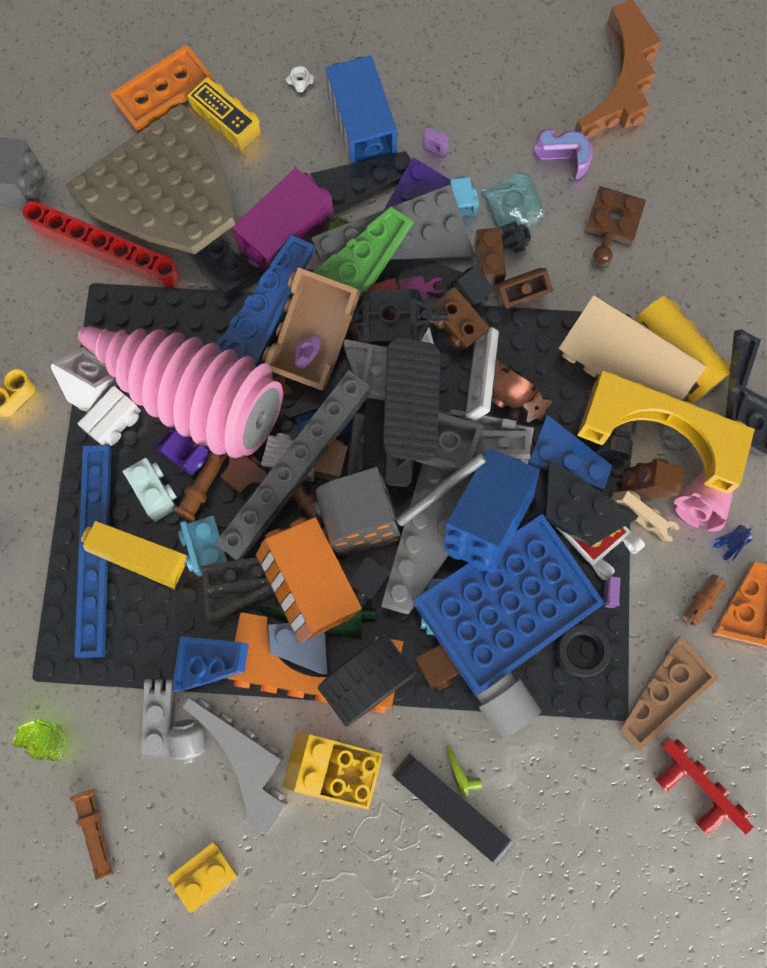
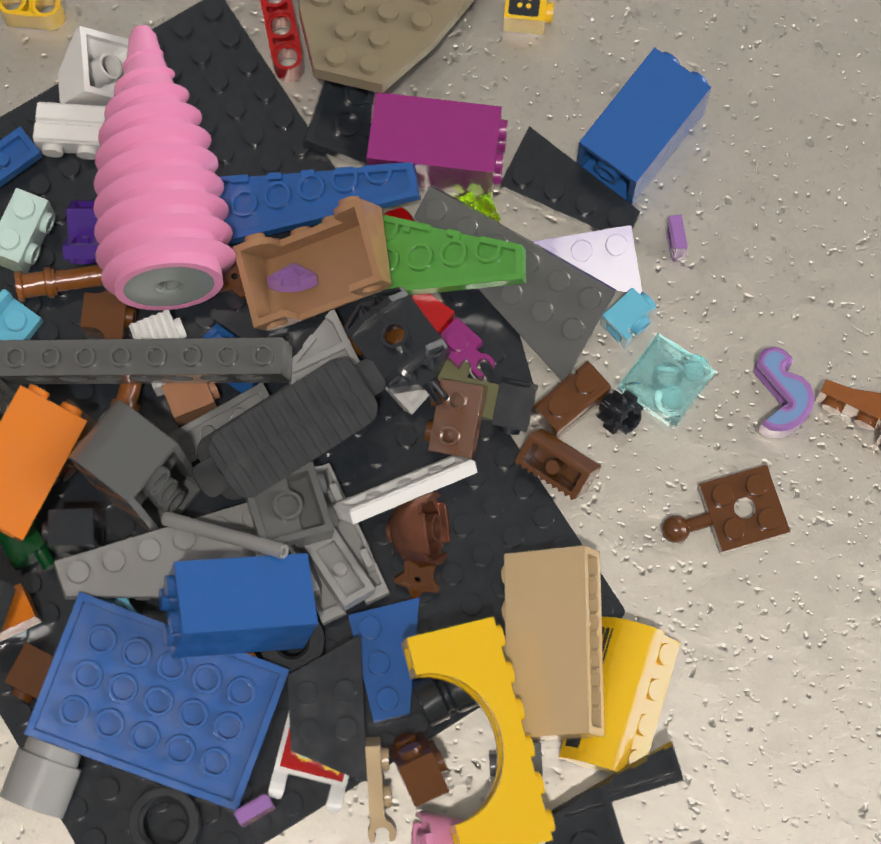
camera: 55 degrees right, 0 degrees up
white plate [286,66,314,92] -> none

